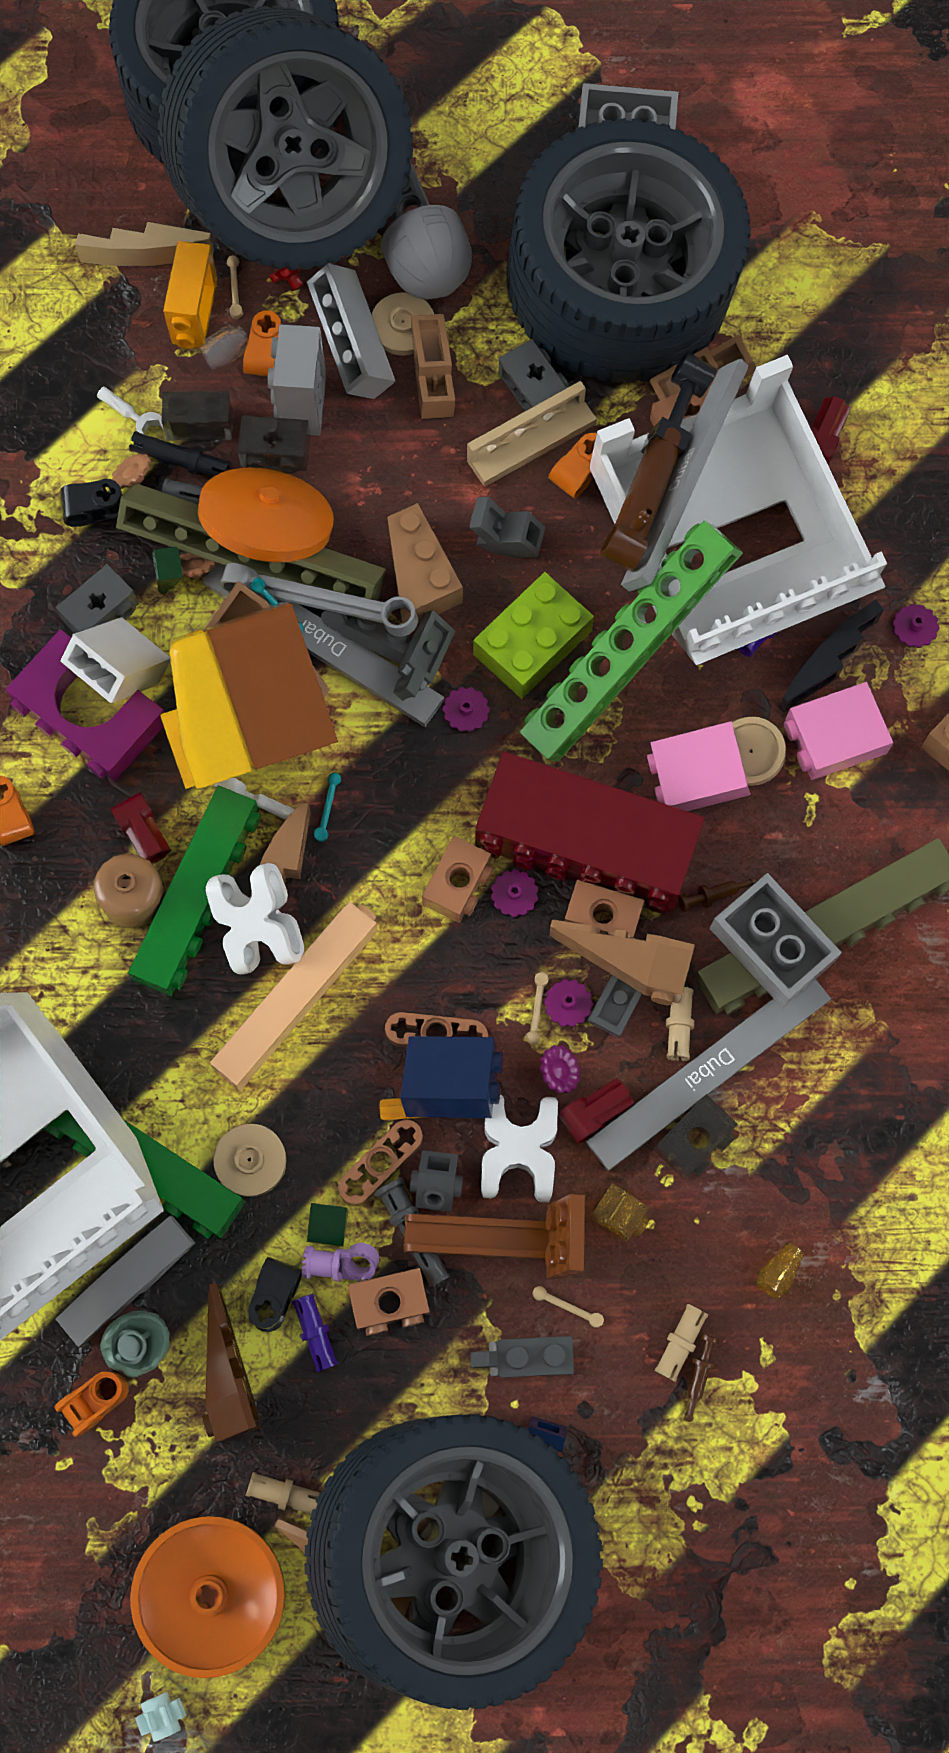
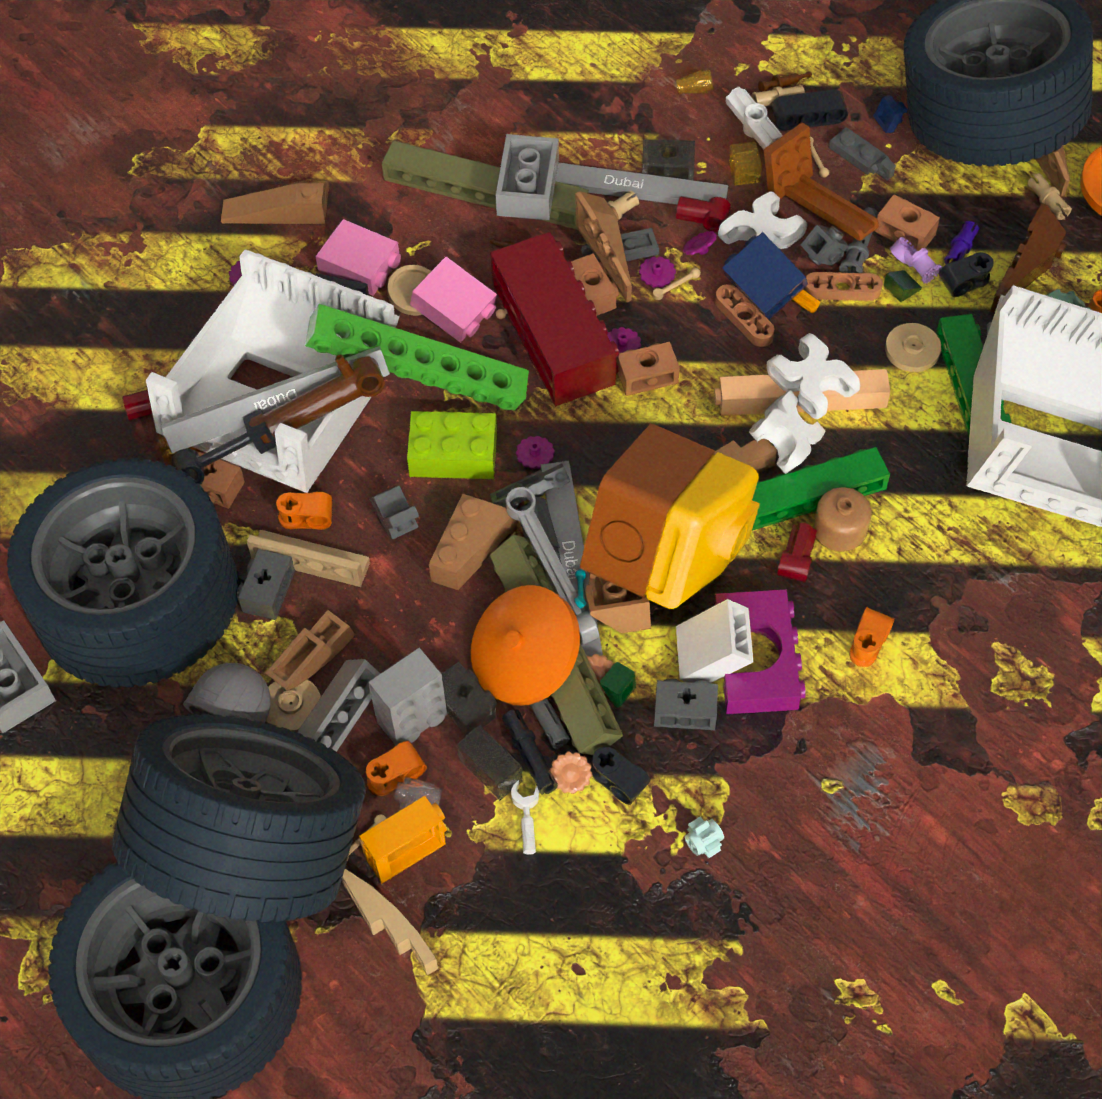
camera: 130 degrees left, 15 degrees down
none -> white piece [726,87,783,150]
none -> white piece [767,333,860,419]
none -> black beam [771,90,848,131]

